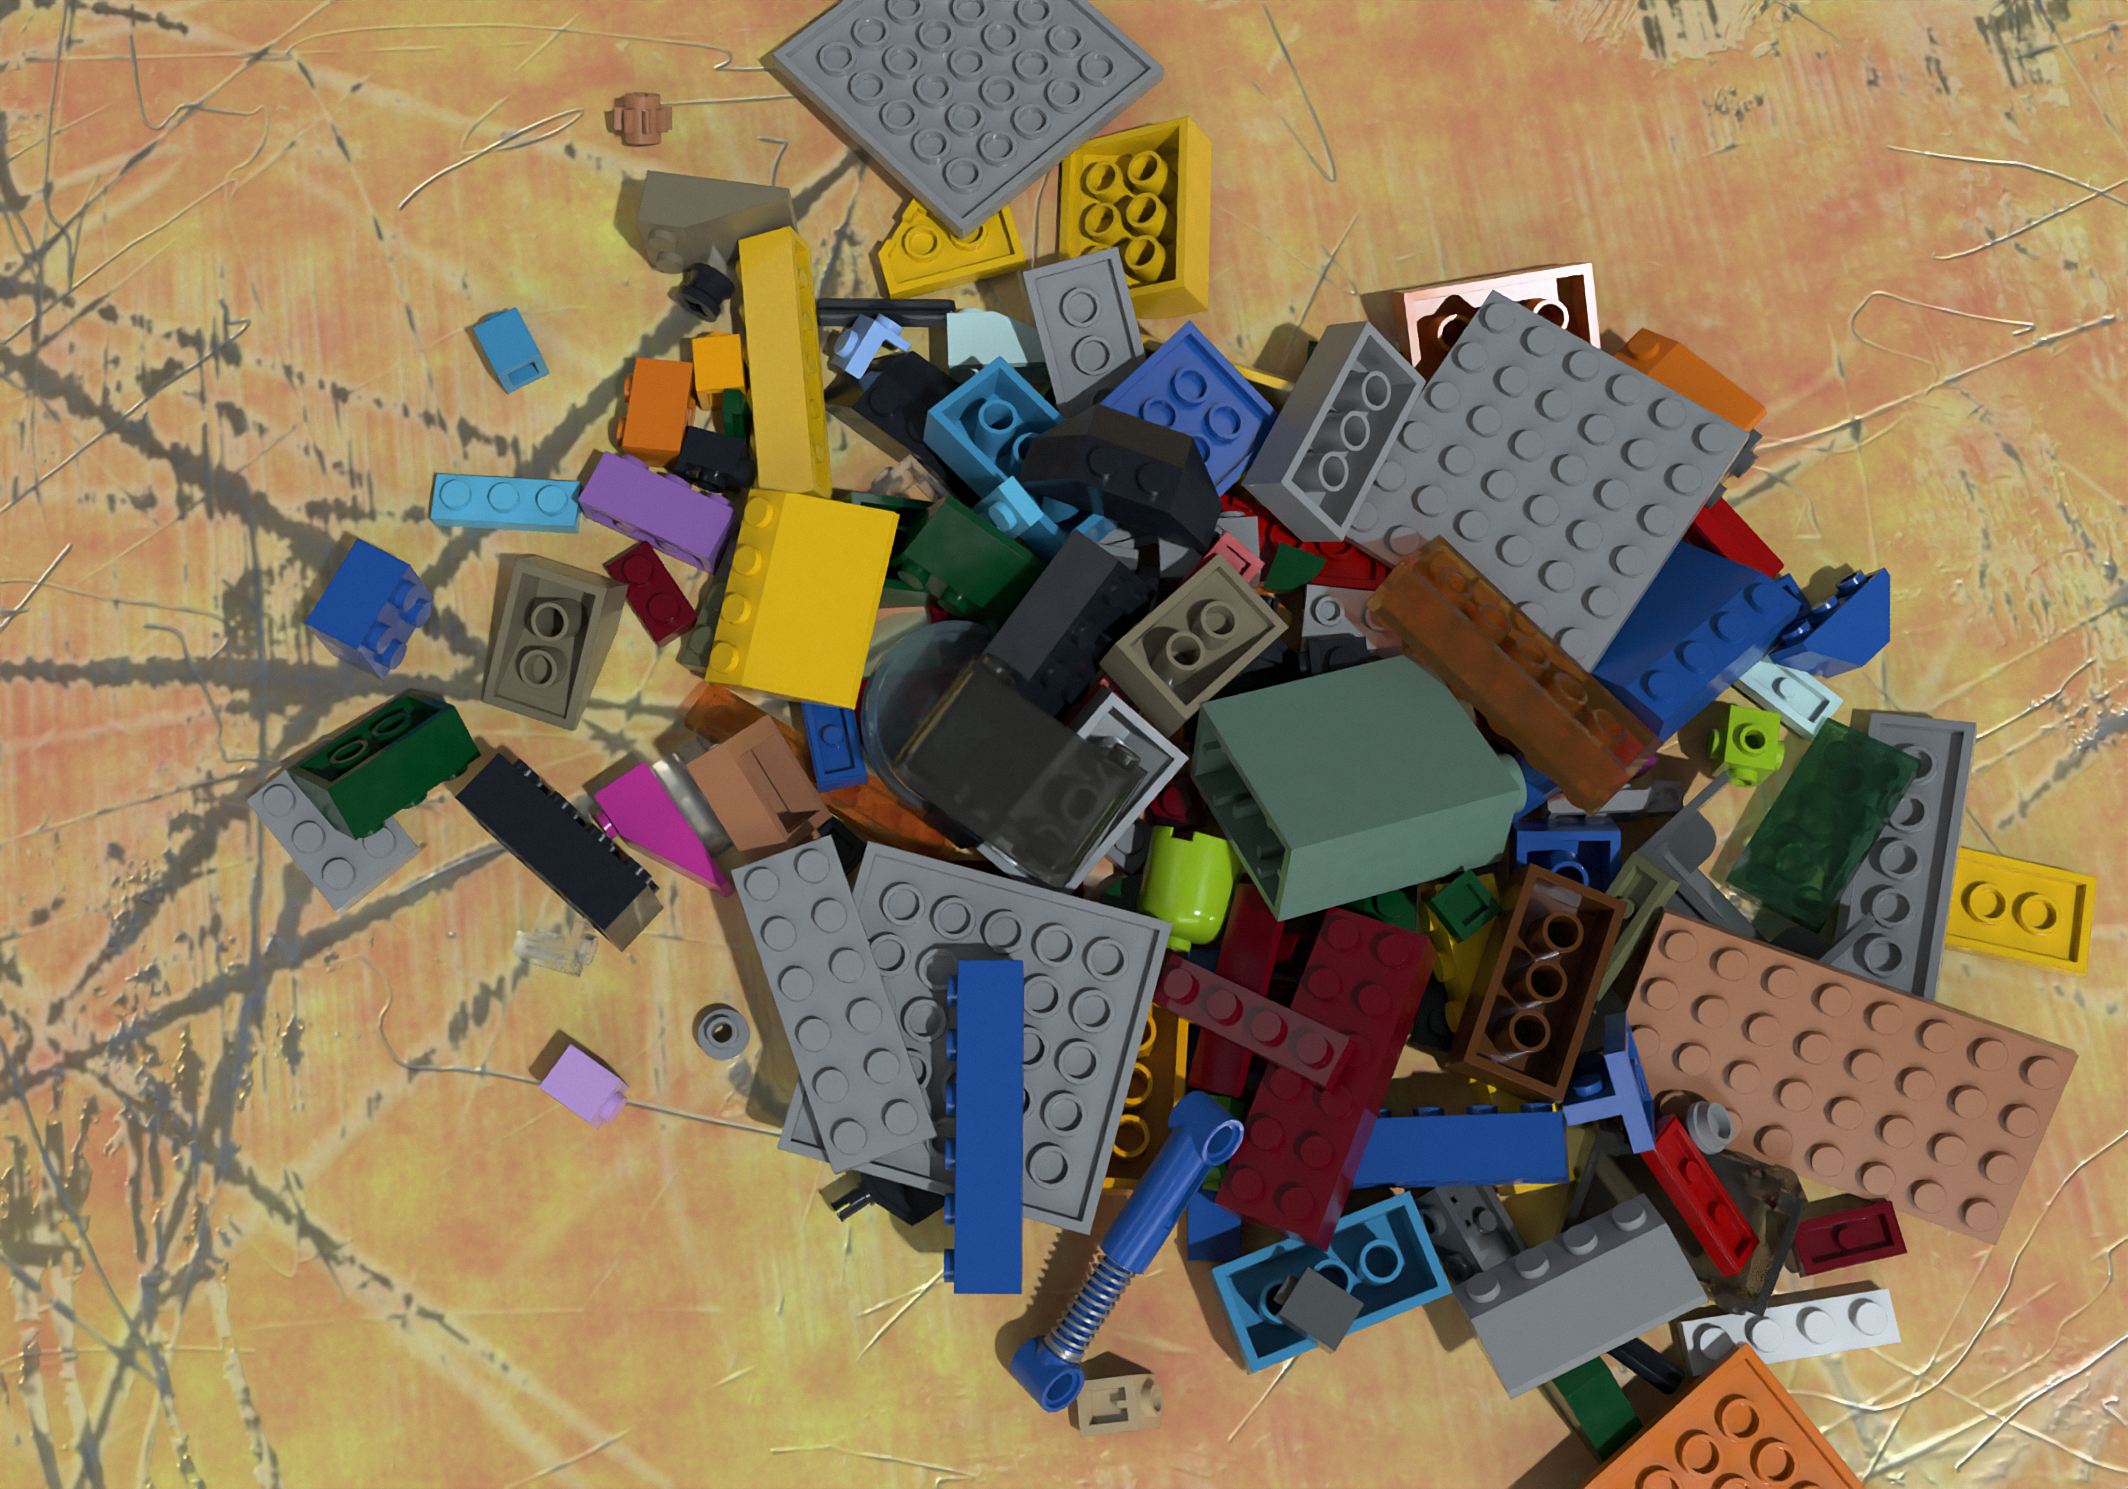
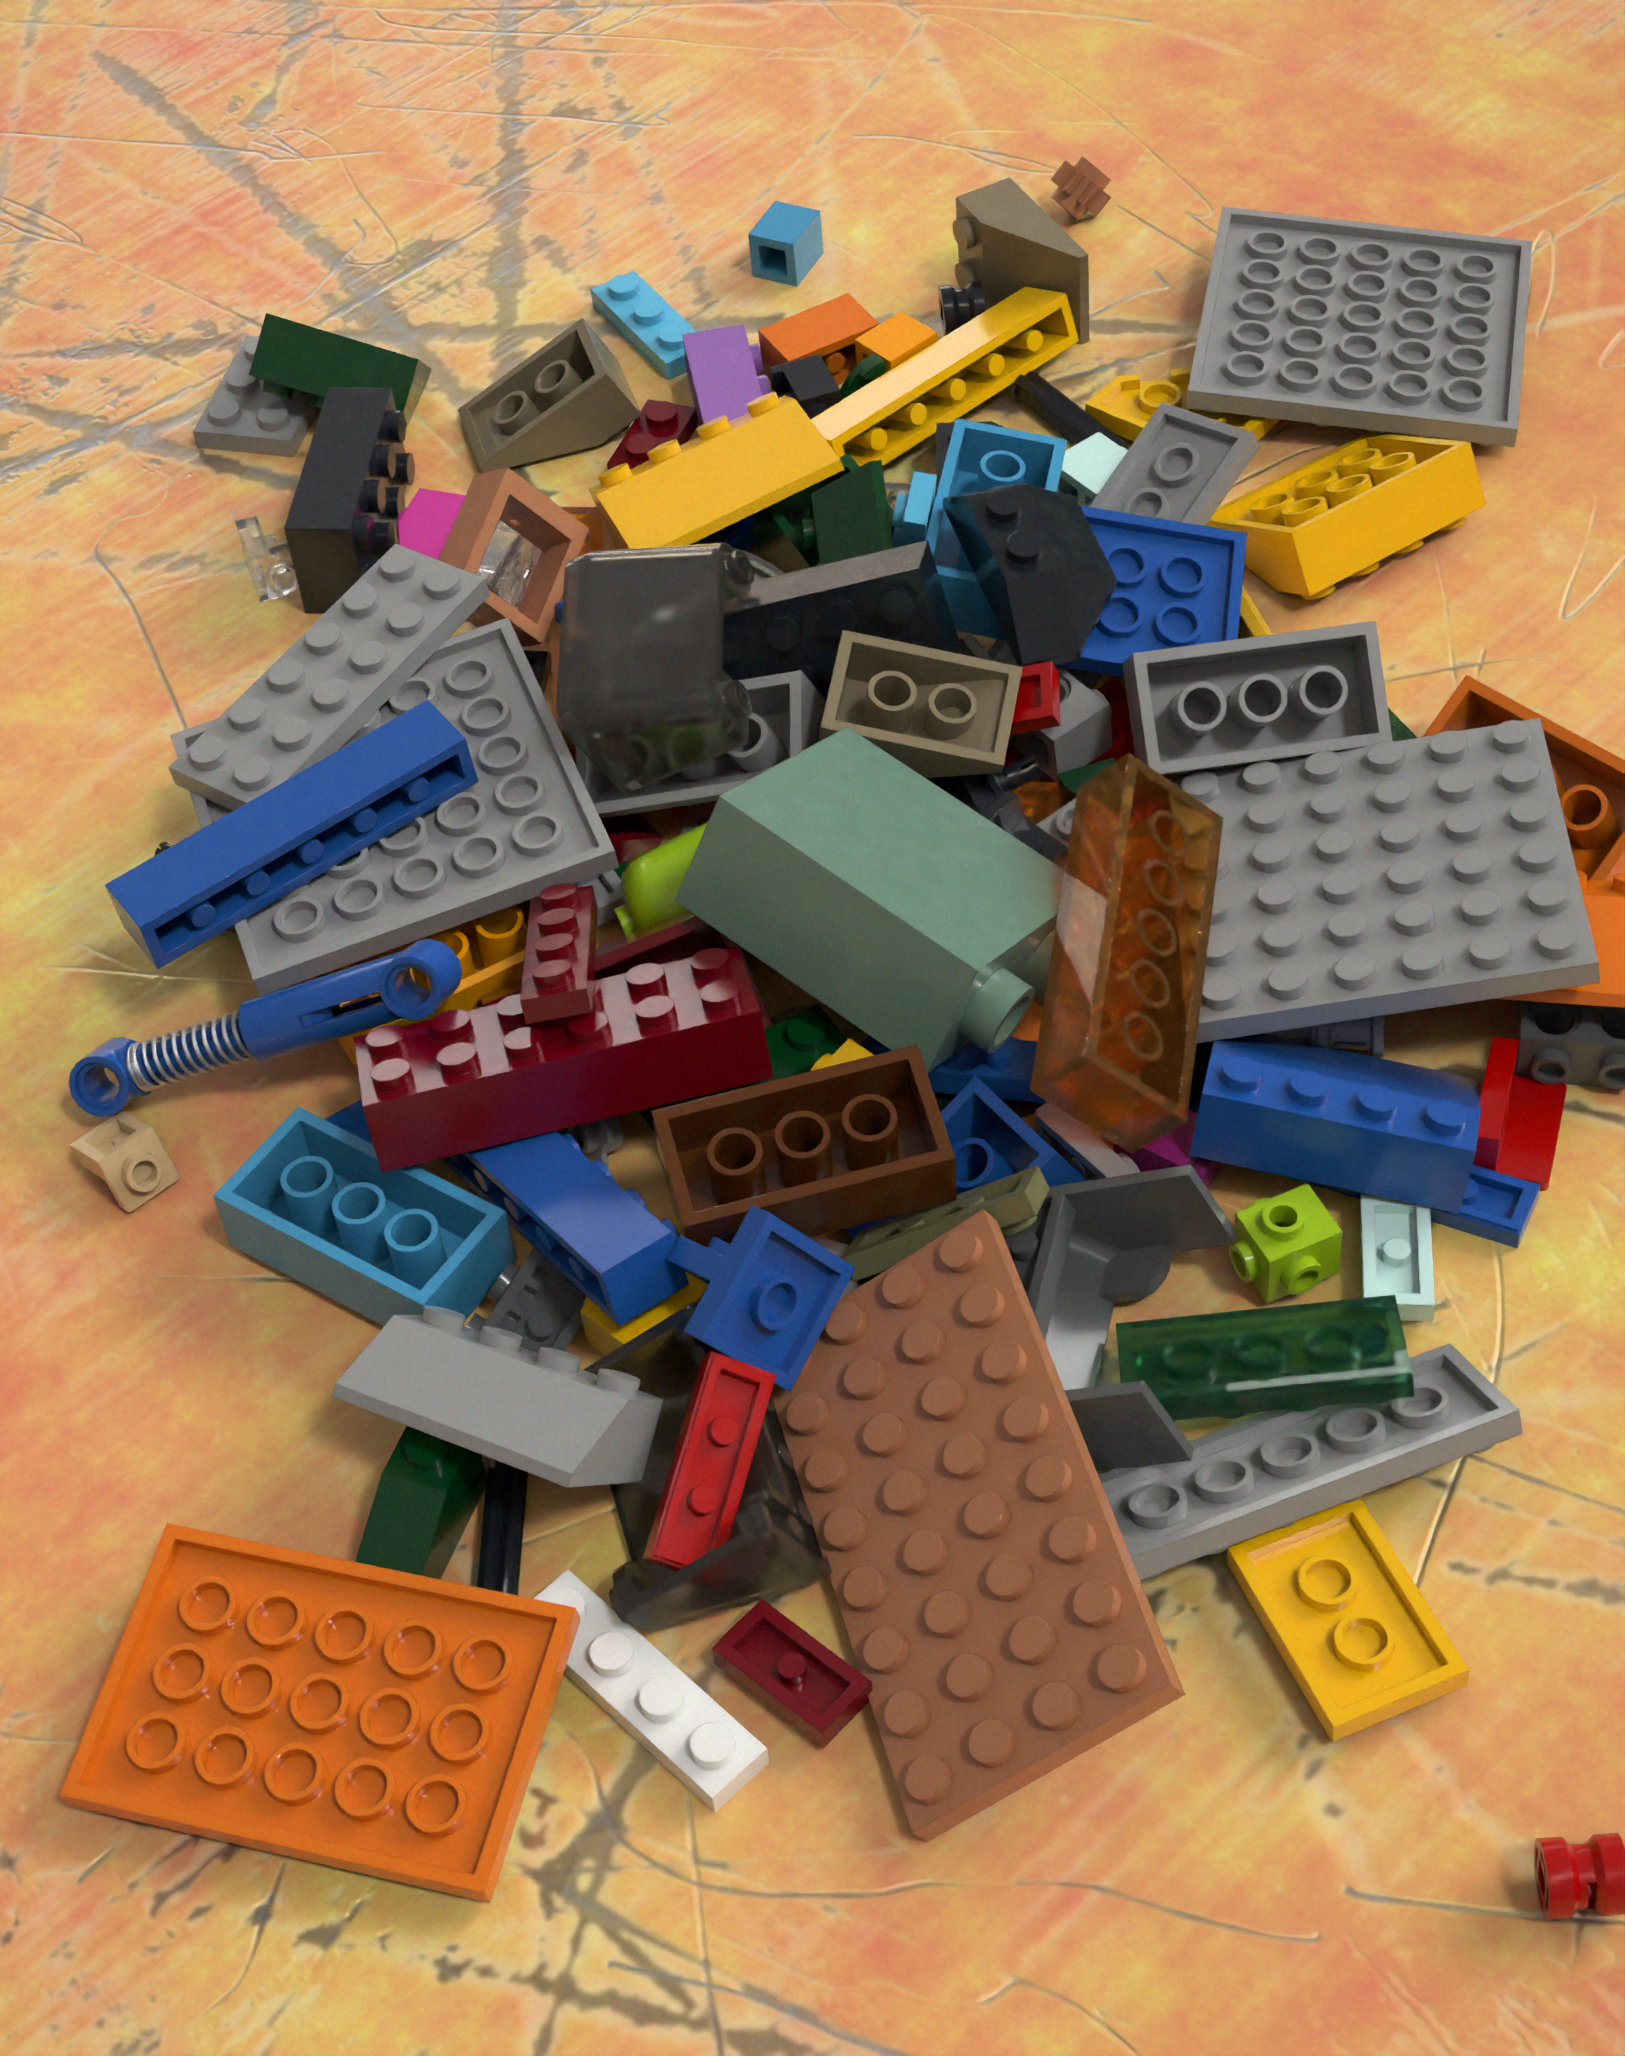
camera: 60 degrees right, 25 degrees down
blue brick [305,539,434,681] -> none
lavender brick [539,1044,629,1129] -> none
light blue bracket [831,313,912,379] -> none
dark grey brick [1273,1267,1364,1354] -> none
dark green plate [1425,868,1503,944] -> none
light grey plate [1685,1101,1734,1154] -> none
blue slope [1768,567,1890,678] -> none

